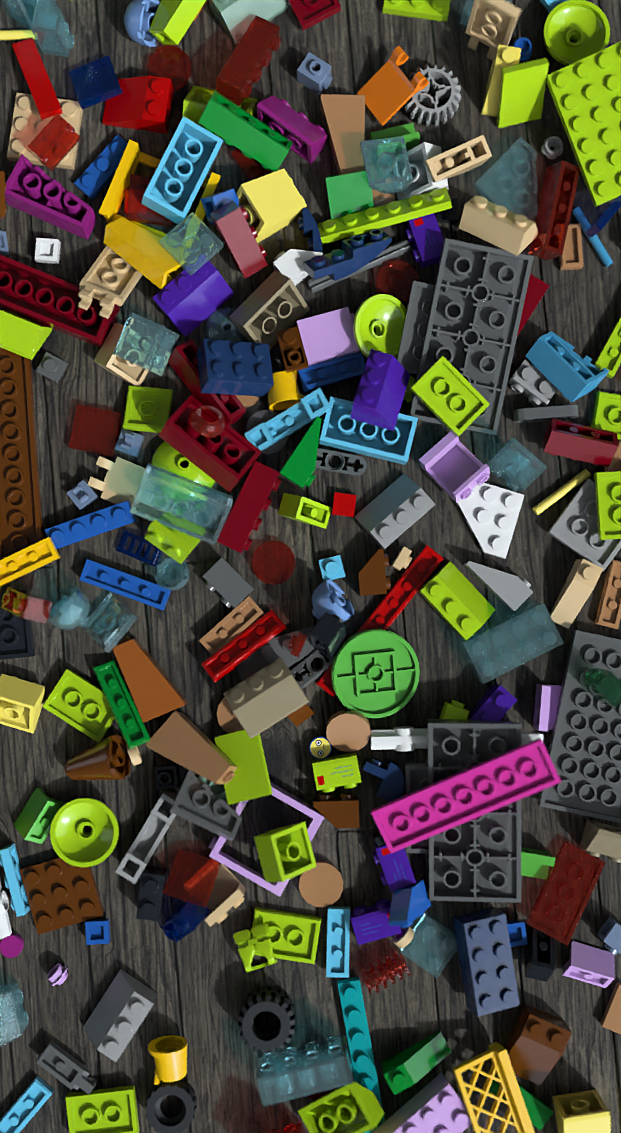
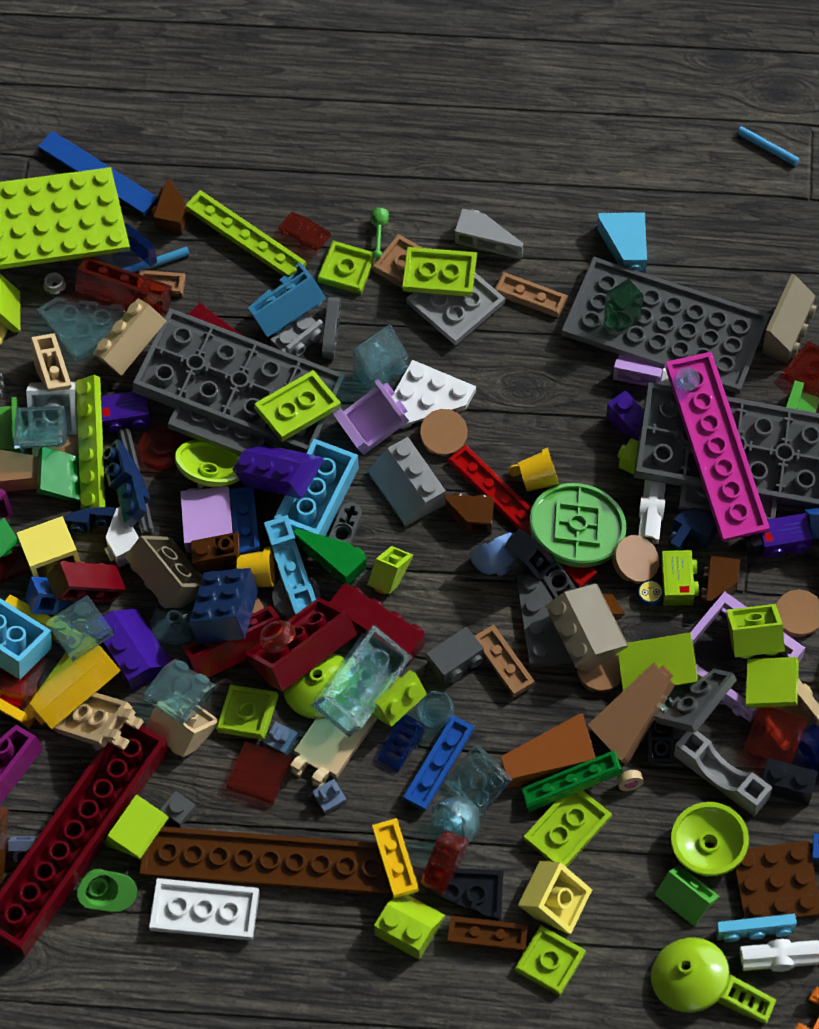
camera: 75 degrees left, 25 degrees down
white plate [35,238,61,264] -> none
blue plate [45,500,137,549] -> none
reddish brown cone [65,734,131,780] -> none
red tile [201,609,286,683] -> none
clear red tile [251,541,296,585] -> none
clear red plate [288,632,307,658] -> none
medium azure plate [318,555,345,581] -> none
red tile [332,492,357,518] -> none
tan plate [391,547,412,571] -> none
lime slope [418,561,495,641] -> none
clear light blue brick [459,603,564,684] -> none
light grey slope [463,561,533,611] -> none
light yellow bar [532,469,591,515] -> none
dark red brick [543,418,618,467] -> none
tan slope [548,559,603,629] -> none
none -> medium nougat tile [420,409,468,457]
none -> yellow hat [509,448,559,492]
none -> clear light blue plate [675,367,700,391]
none -> lime tile [746,657,799,708]

